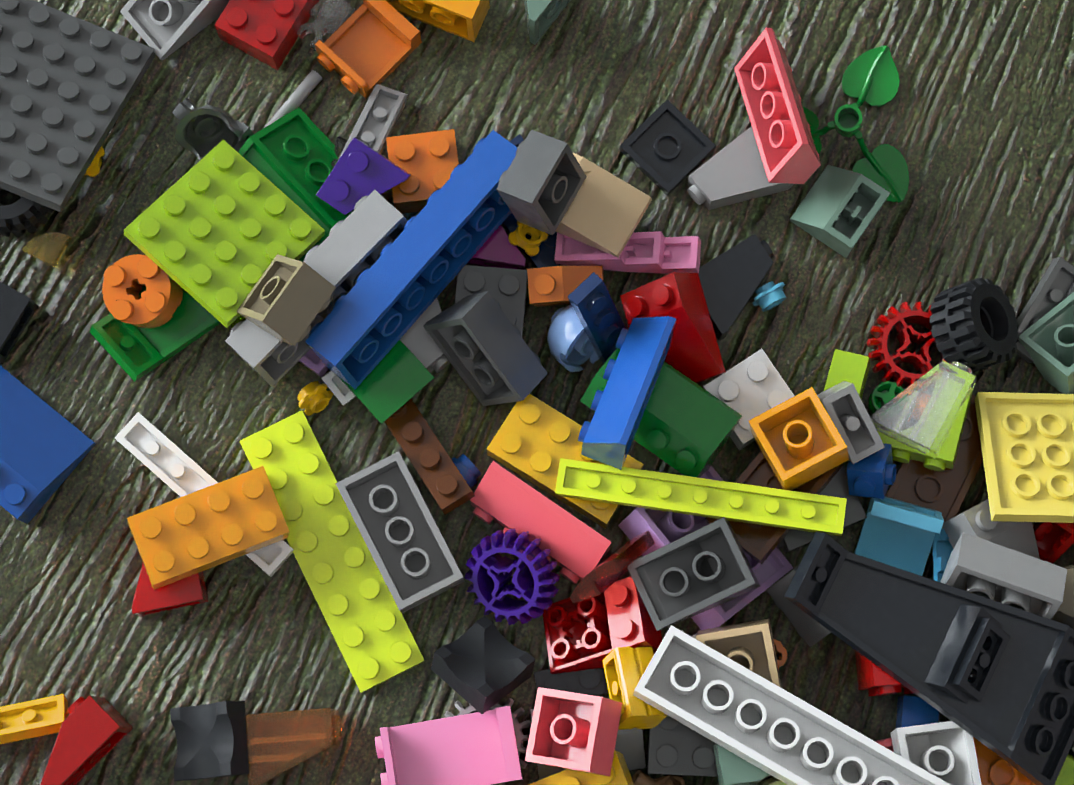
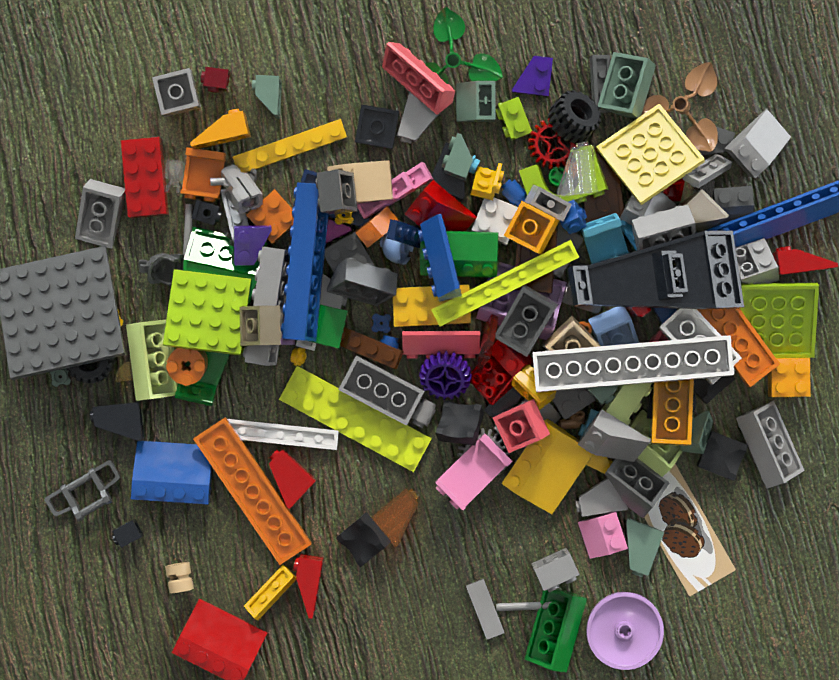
camera: 30 degrees left, 10 degrees up
light orange brick [127,466,290,590] -> none
none -> yellowish green slope [126,320,178,401]
none -> black brick [191,200,223,226]
none -> orange plate [193,417,312,565]
none -> light grey piece [210,165,263,213]
none -> yellow plate [233,119,347,173]
none -> blue plate [372,314,391,333]
none -> light grey brick [411,398,437,428]
none -> sand green slope [442,133,473,181]
none -> yellow bracket [470,163,504,201]
none -> lime bracket [495,97,532,141]
none -> blue brick [501,179,527,207]
none -> dark purple wing [512,56,553,97]
none -> light blue slope [588,307,639,346]

